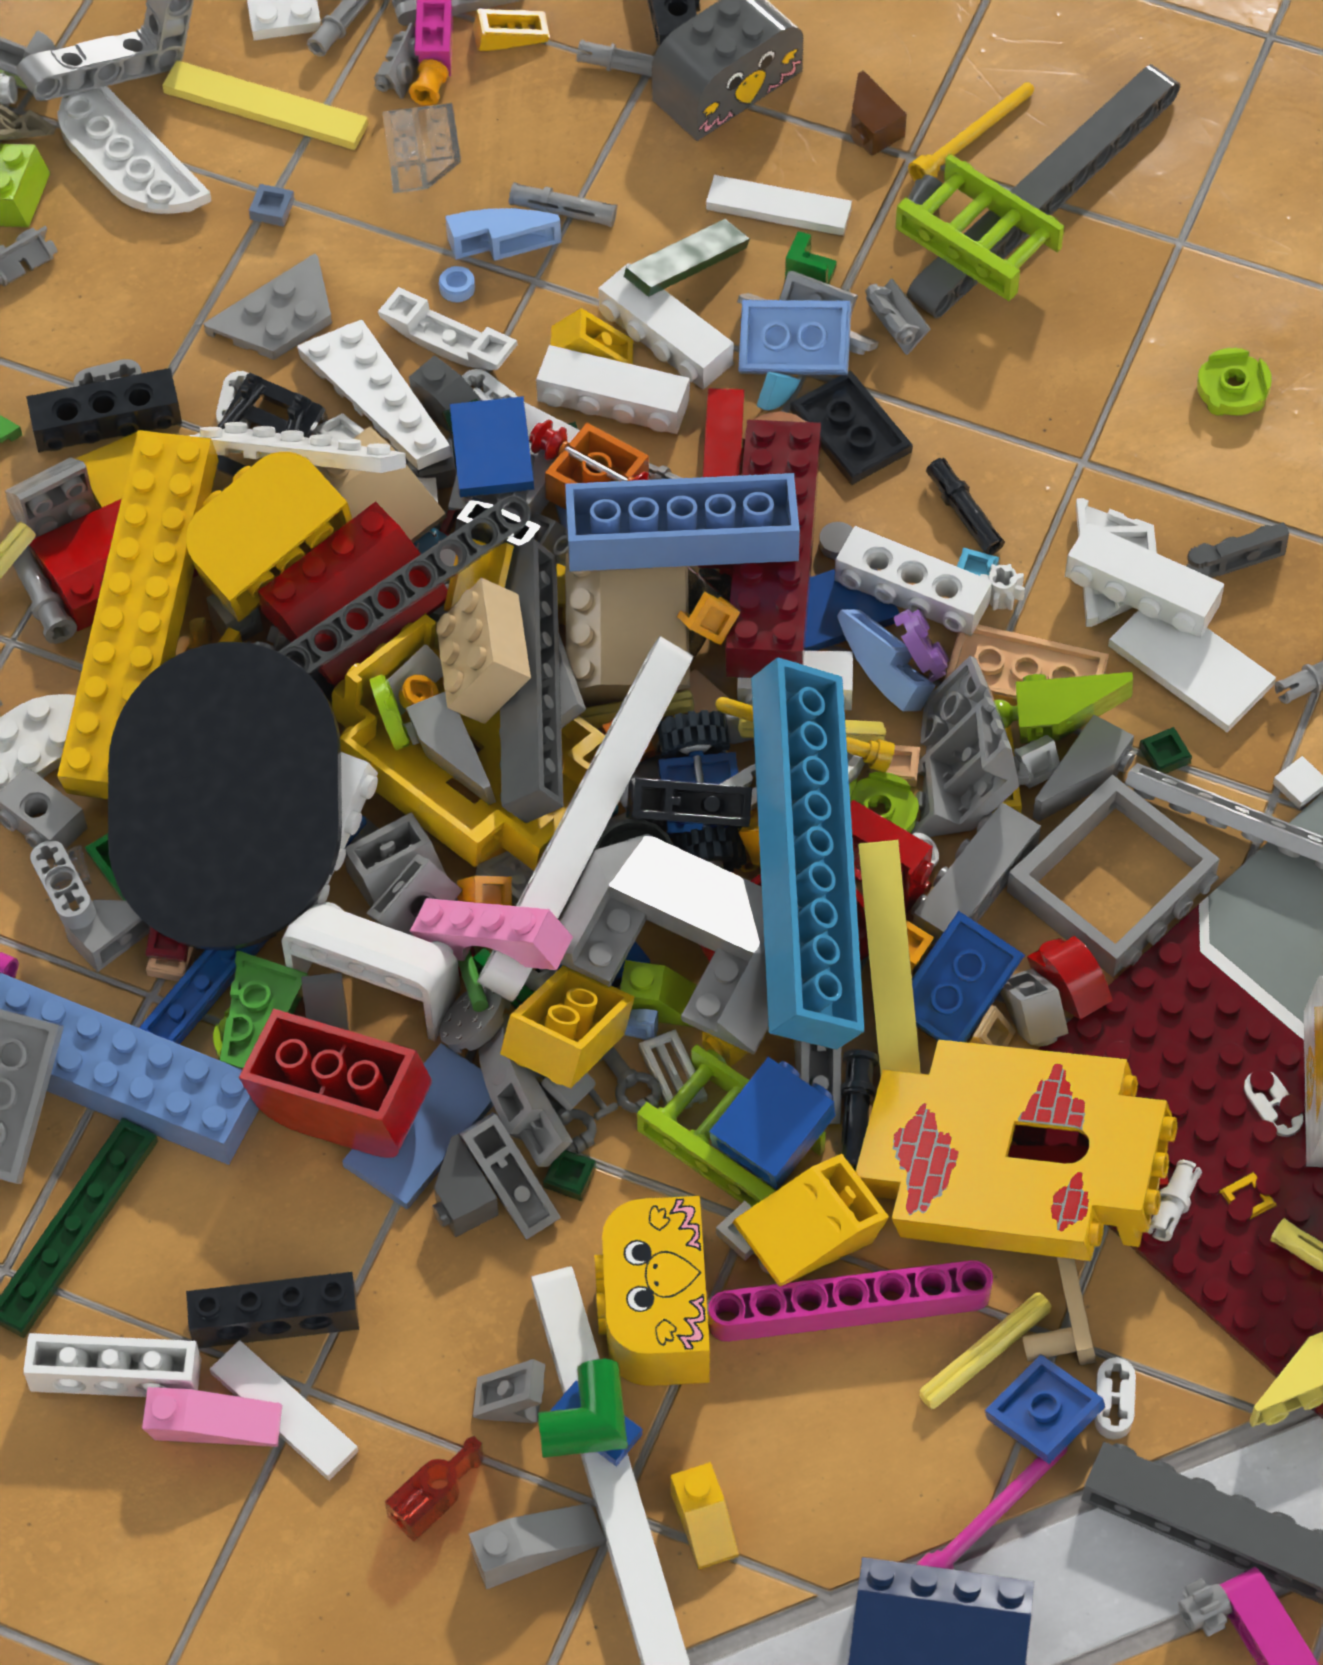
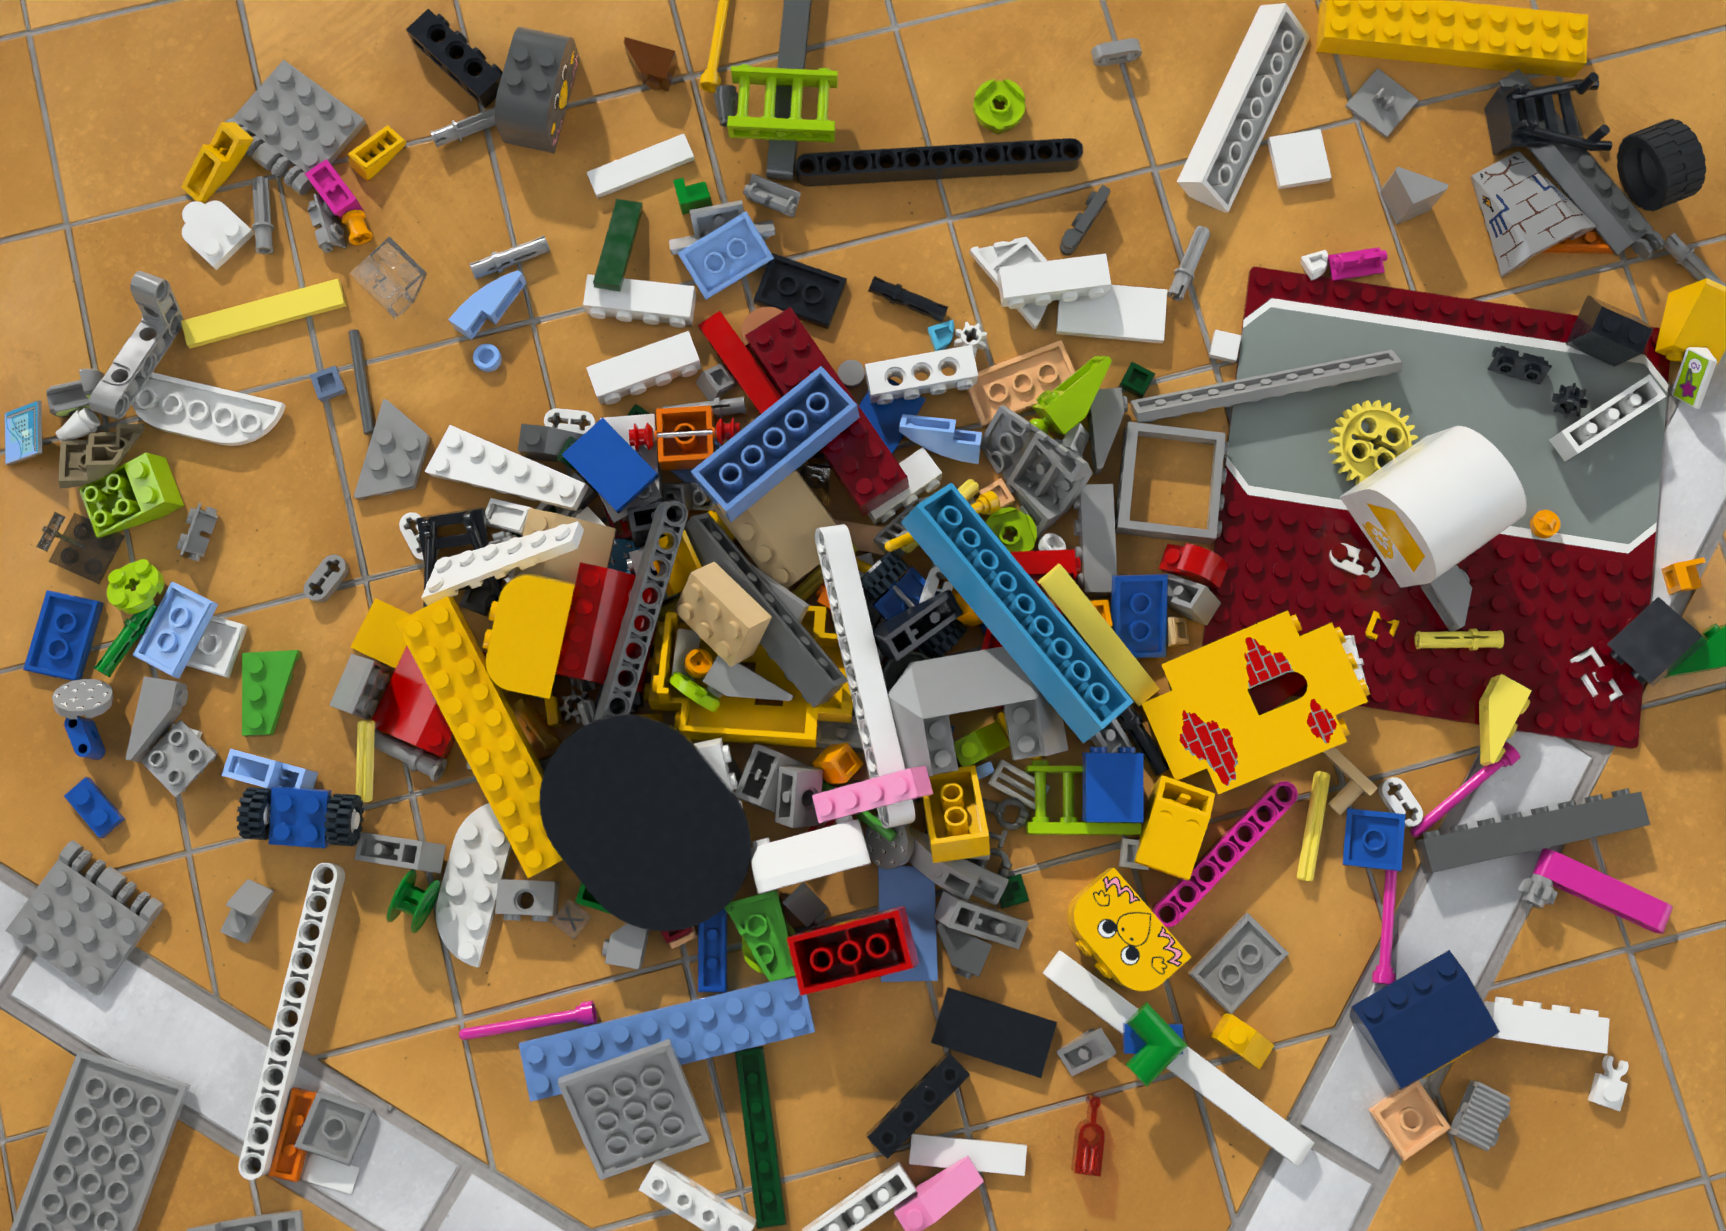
camera: 40 degrees left, 20 degrees up
black brick [26,368,182,453] -> none
light grey beam [30,840,96,930] -> none
white slope [378,287,518,370] -> none
light grey slope [469,1503,606,1590] -> none
yellow slope [550,308,634,365] -> none
light orange panel [677,592,740,645] -> none
medium azure tile [756,372,800,411] -> none
medium lavender plate [894,609,949,683] -> none
none -> dark grey bar [348,330,374,435]
none -> light grey slope [696,363,737,401]
none -> black beam [795,138,1084,187]
none -> black tile [931,987,1057,1078]
none -> light grey tile [1188,913,1289,1014]
none -> dark pink piece [1410,742,1521,837]

